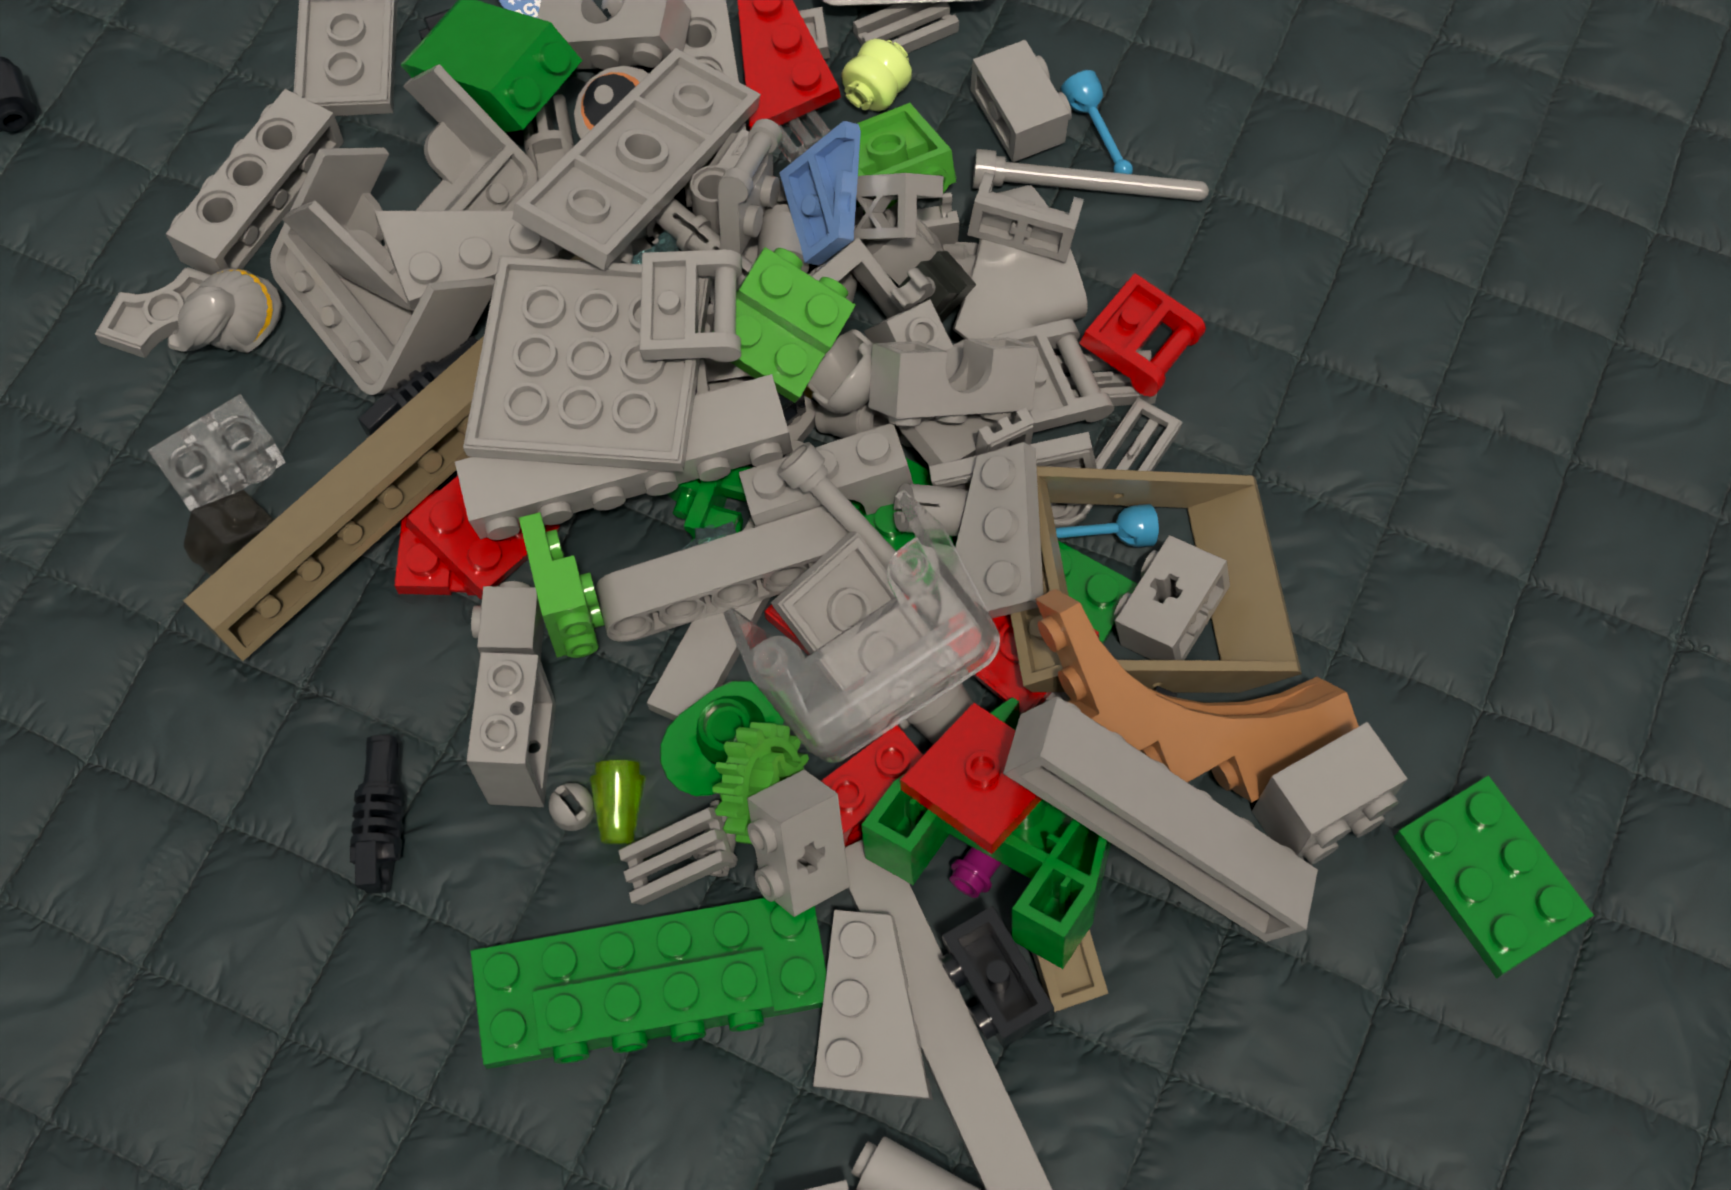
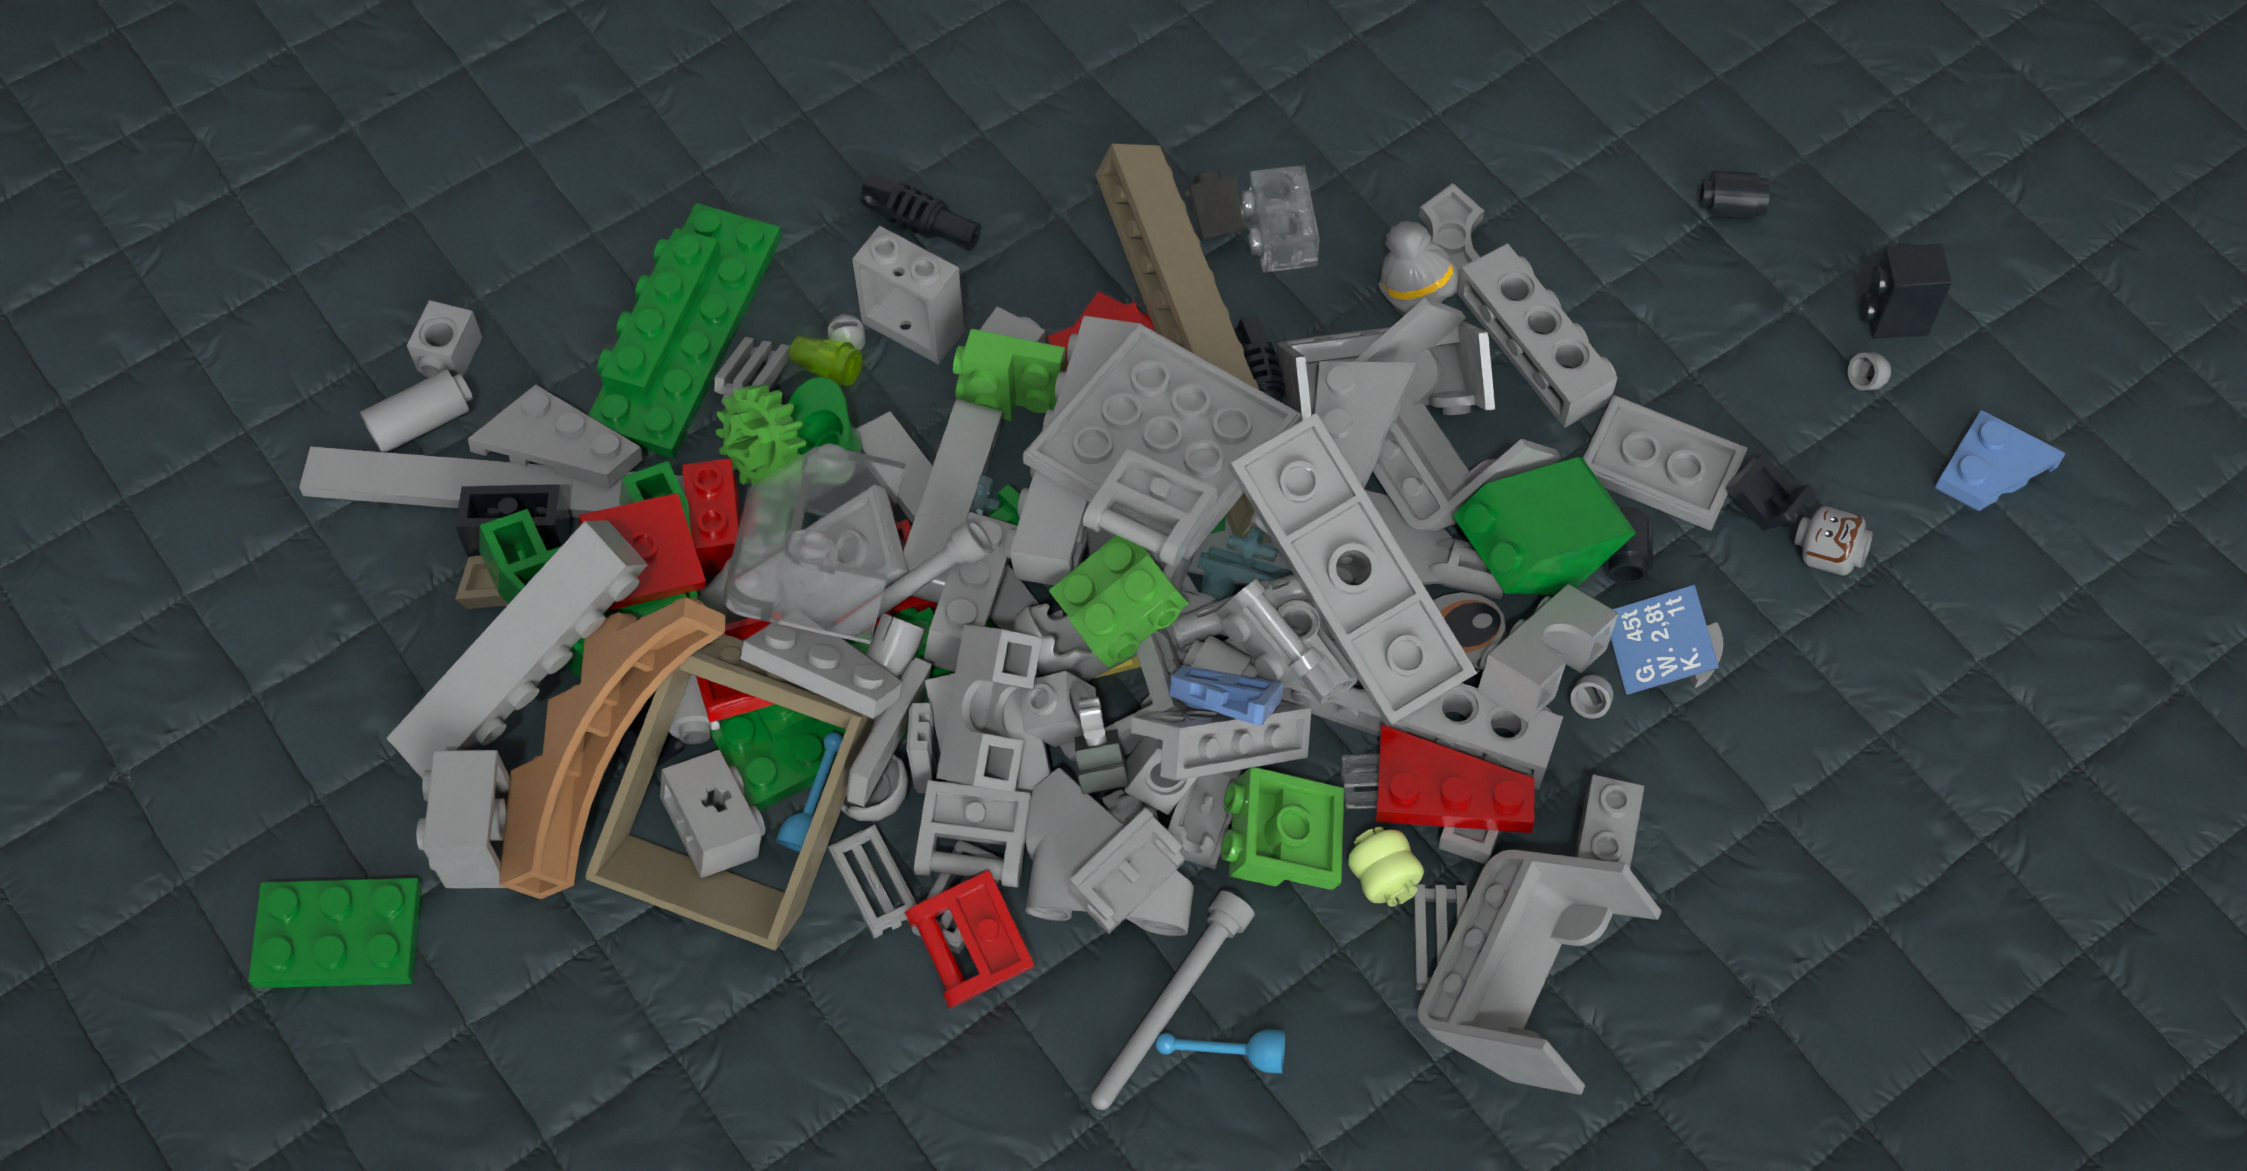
camera: 120 degrees right, 5 degrees down
light grey brick [747,770,850,917] -> none
light grey brick [970,39,1072,162] -> none

